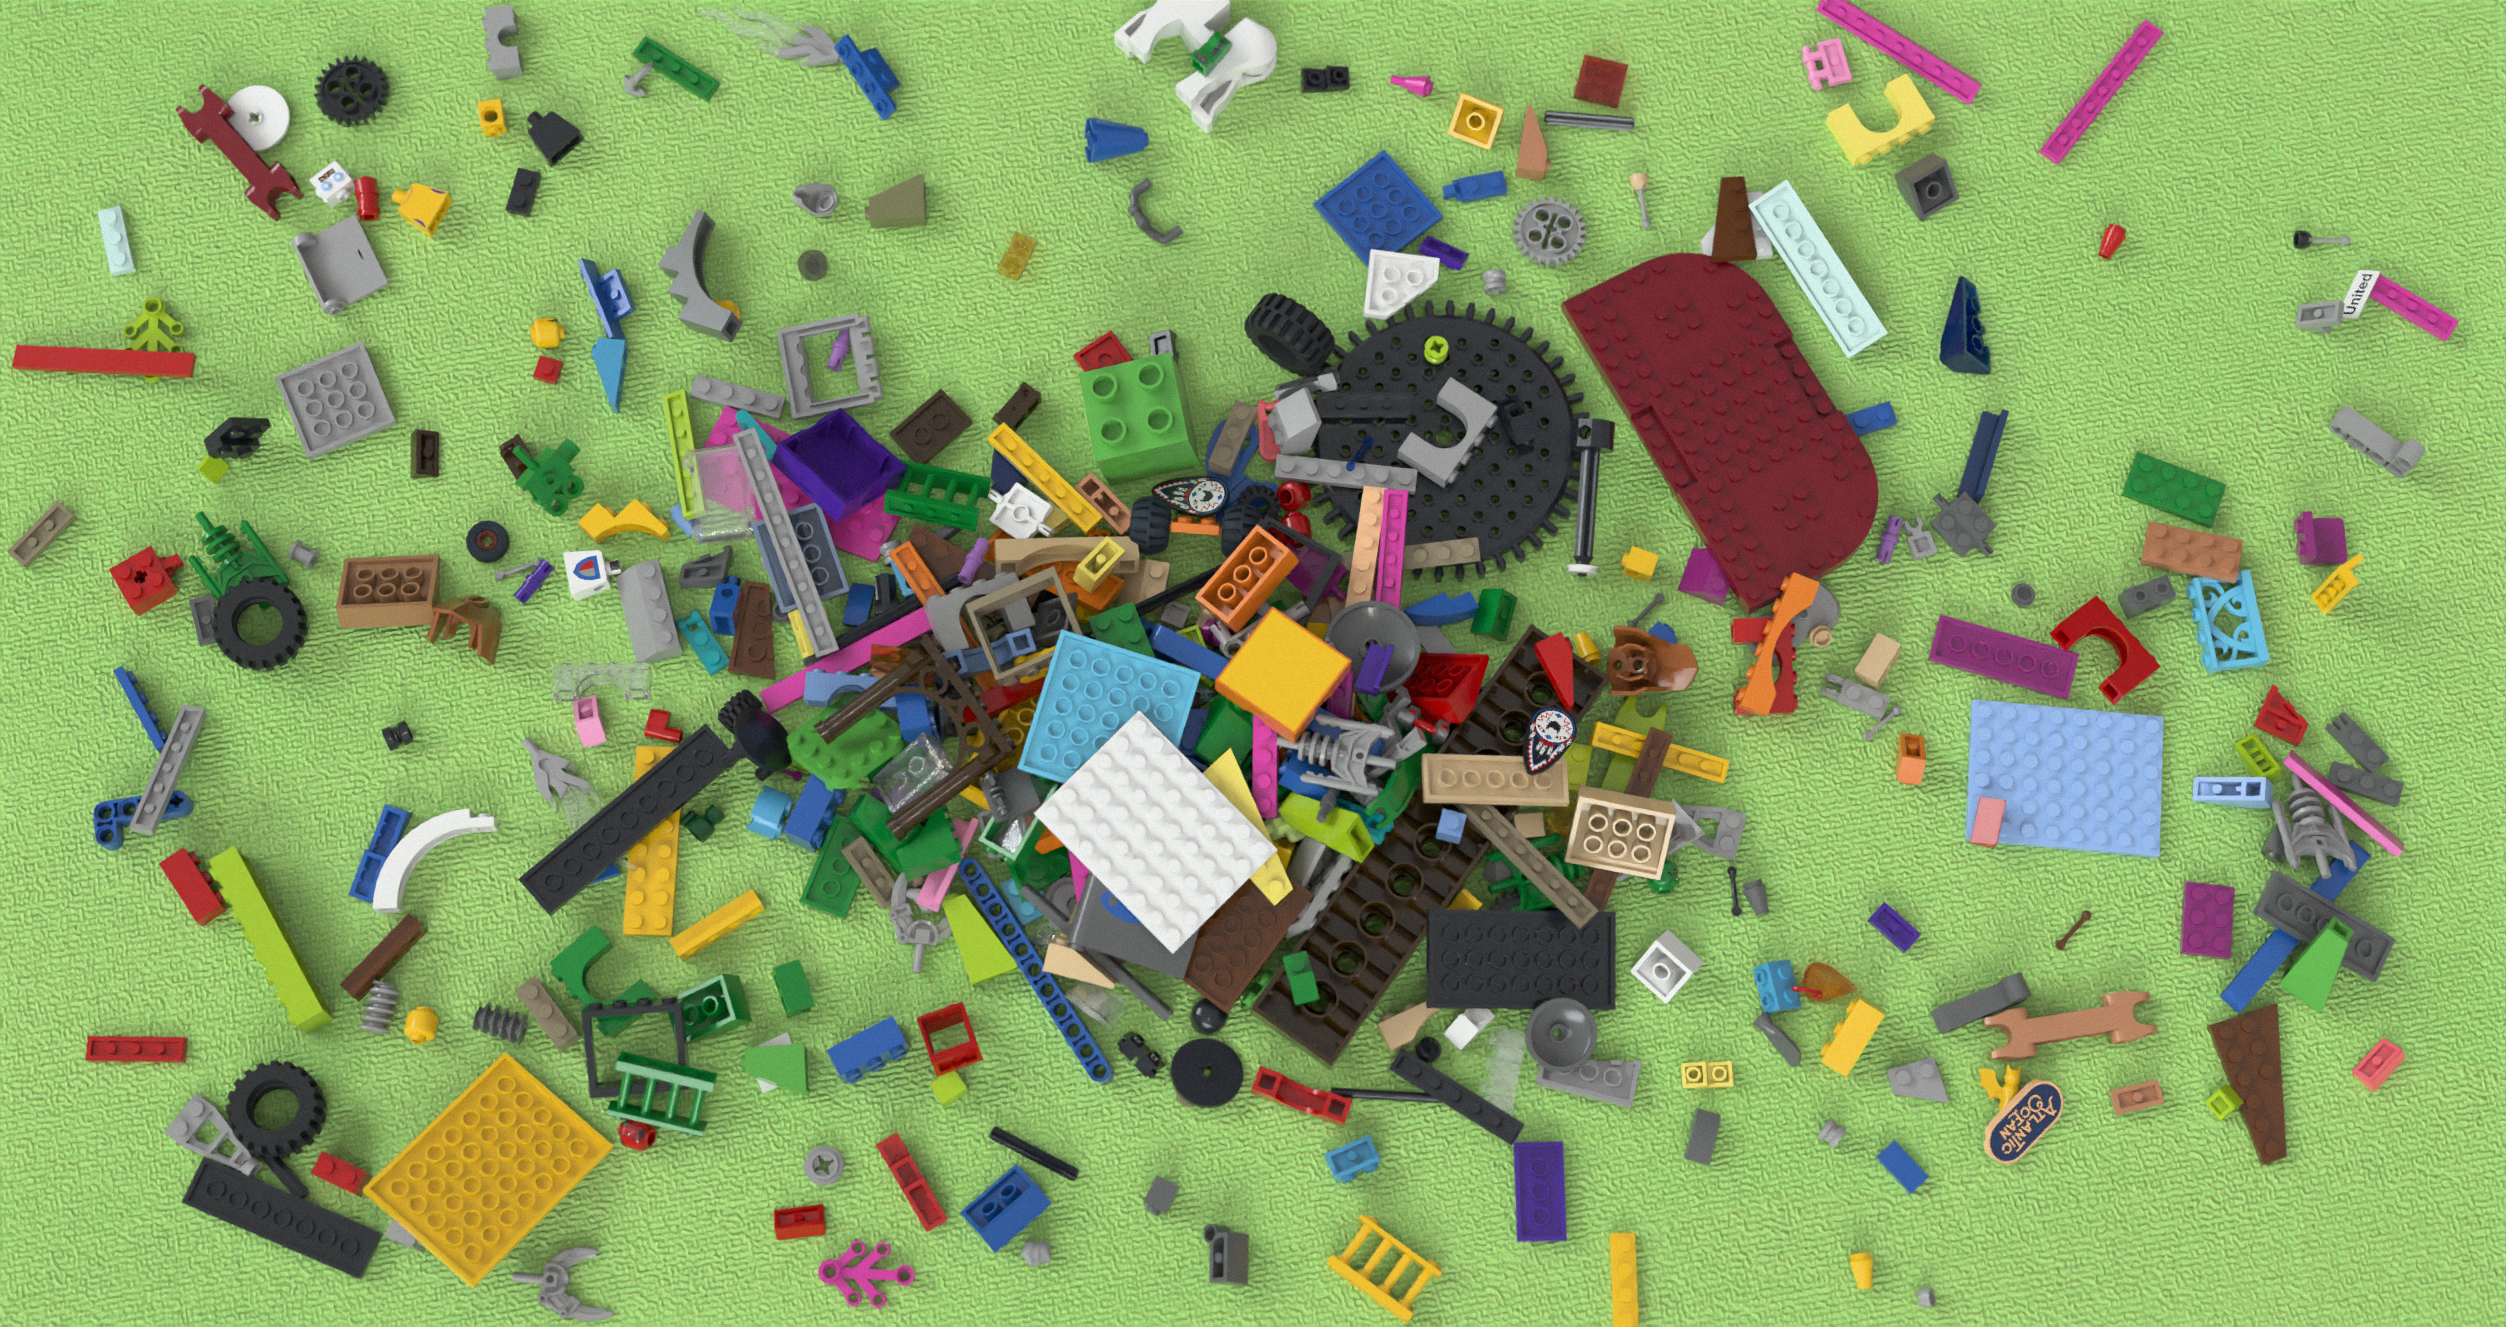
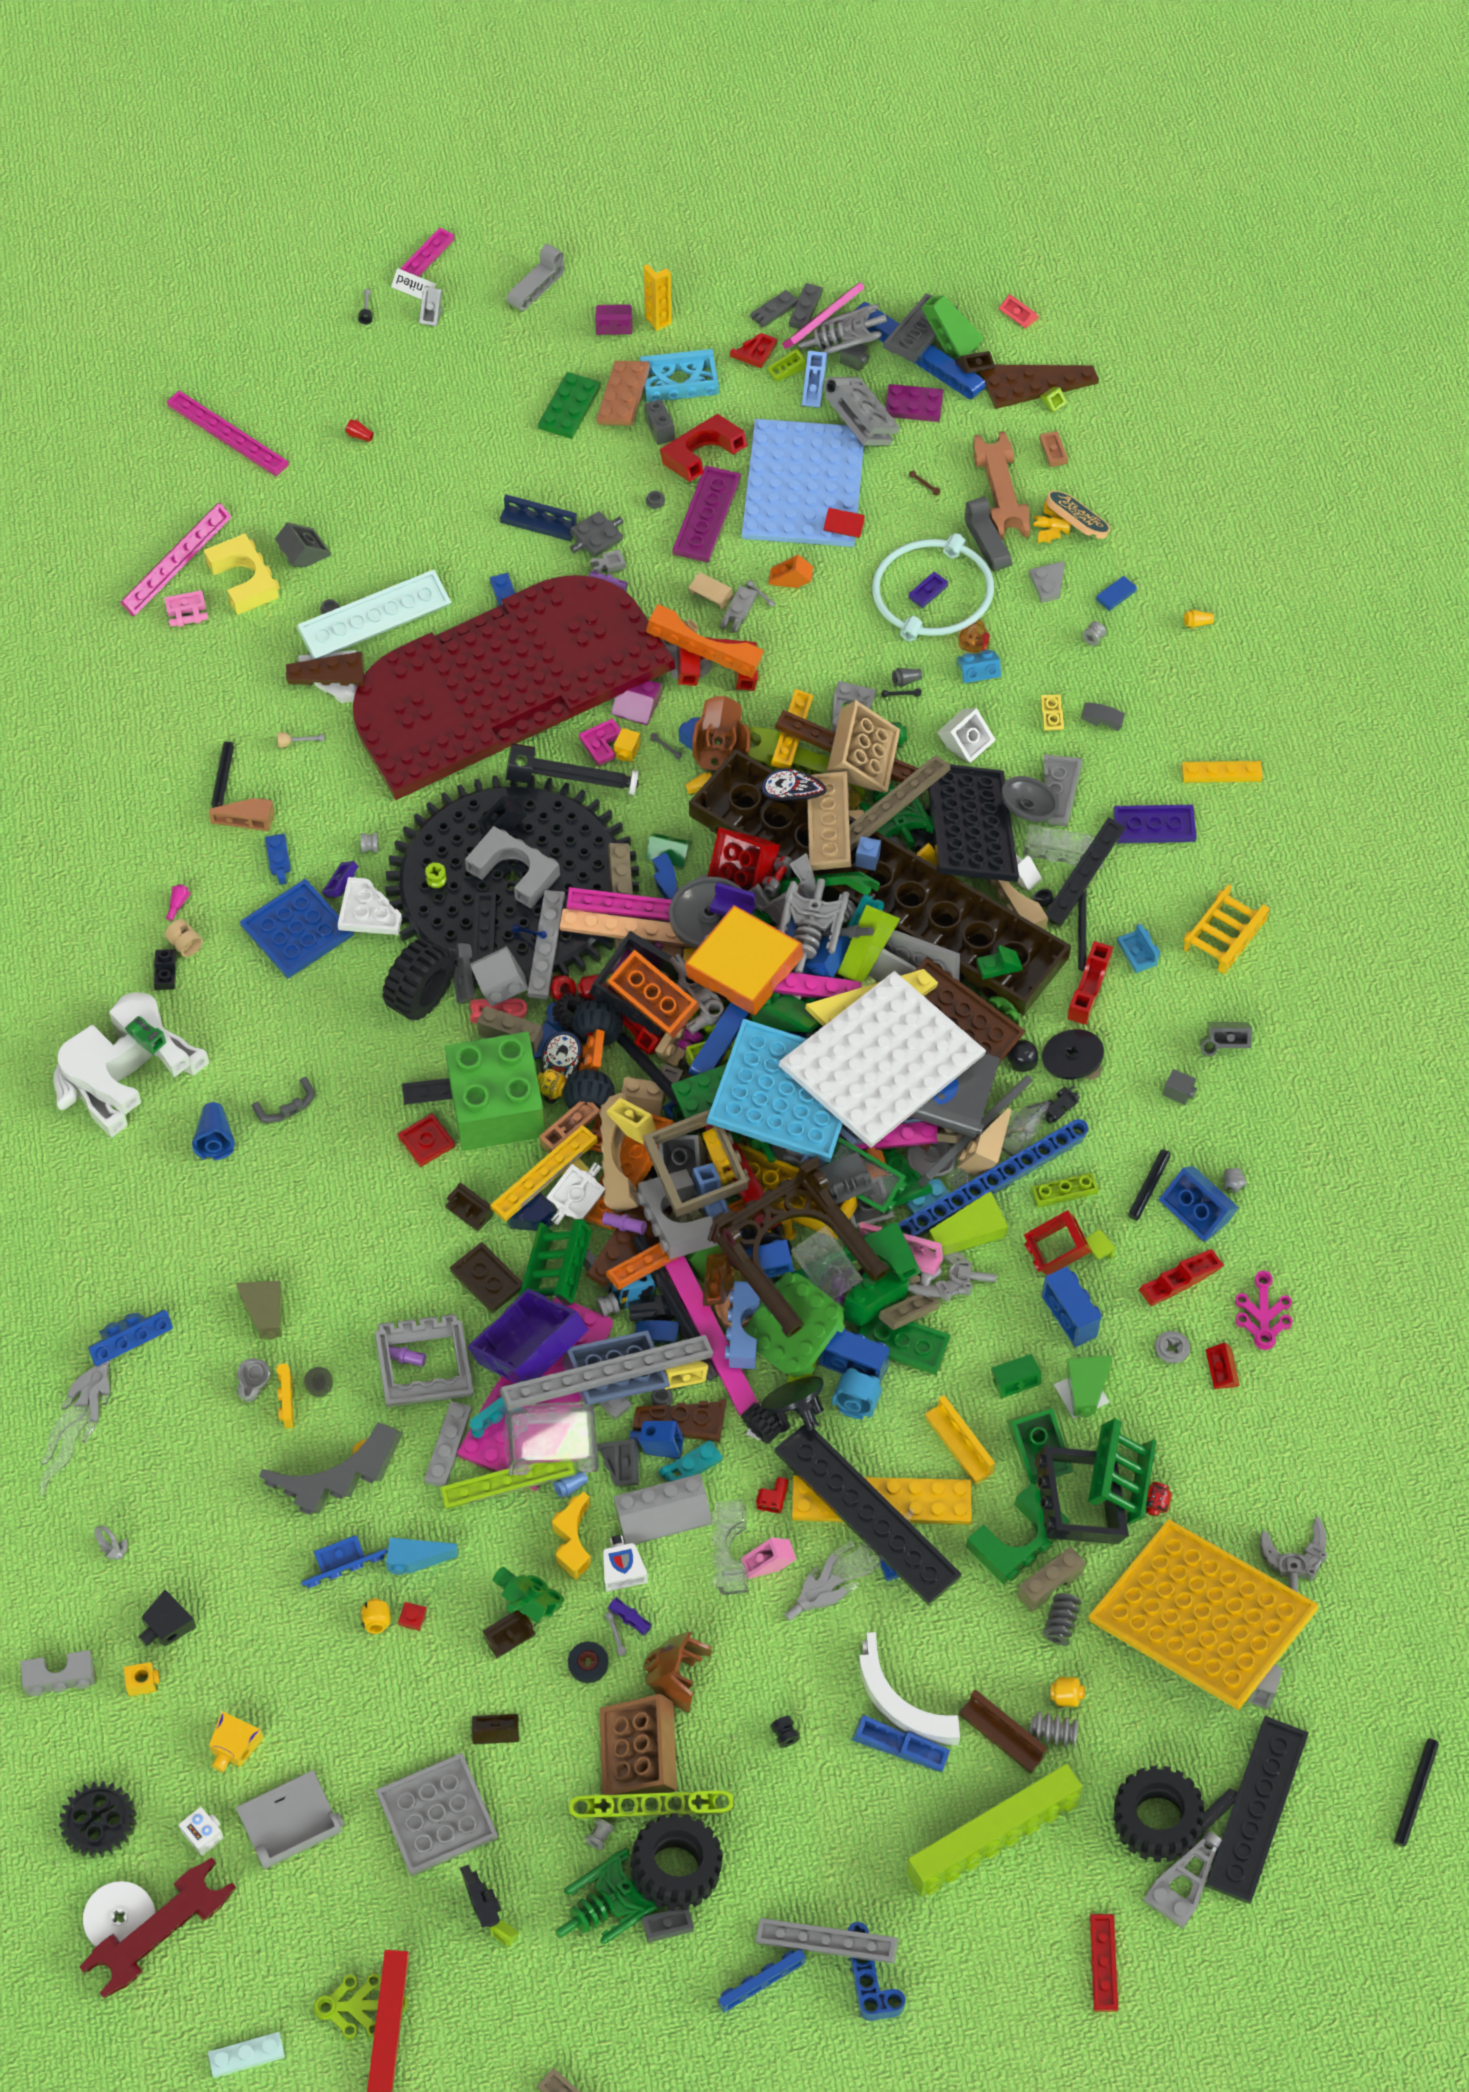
camera: 90 degrees left, 15 degrees down
red hinge [109,546,185,616] -> none
red brick [159,847,227,927] -> none
red brick [311,1151,372,1198] -> none
red piece [354,176,381,221] -> none
black plate [506,168,542,217] -> none
green tile [633,36,720,102] -> none
dark green piece [679,804,726,843] -> none
clear yellow slope [996,231,1038,282] -> none
yellow slope [1447,92,1505,150] -> none
light grey gear [1512,195,1587,269] -> none
red slope [1534,632,1573,713] -> none
clear red plate [1573,54,1628,109] -> none
dark grey piece [1753,1011,1802,1067] -> none
yellow wedge [1819,995,1885,1077] -> none
light grey hinge [1915,1287,1935,1308] -> none
clear blue wedge [1939,276,1991,375] -> none
none -> tan wheel [165,919,203,957]
none -> yellow plate [276,1363,294,1429]
none -> dark grey plate [320,599,340,615]
none -> yellow head [537,1069,566,1099]
none -> lime piece [569,1790,733,1819]
none -> dark pink plate [579,718,621,766]
none -> light grey hinge [824,377,900,445]
none -> light aqua piece [872,533,994,642]
none -> dark brown slope [955,351,996,374]
none -> lime tile [1031,1172,1099,1208]

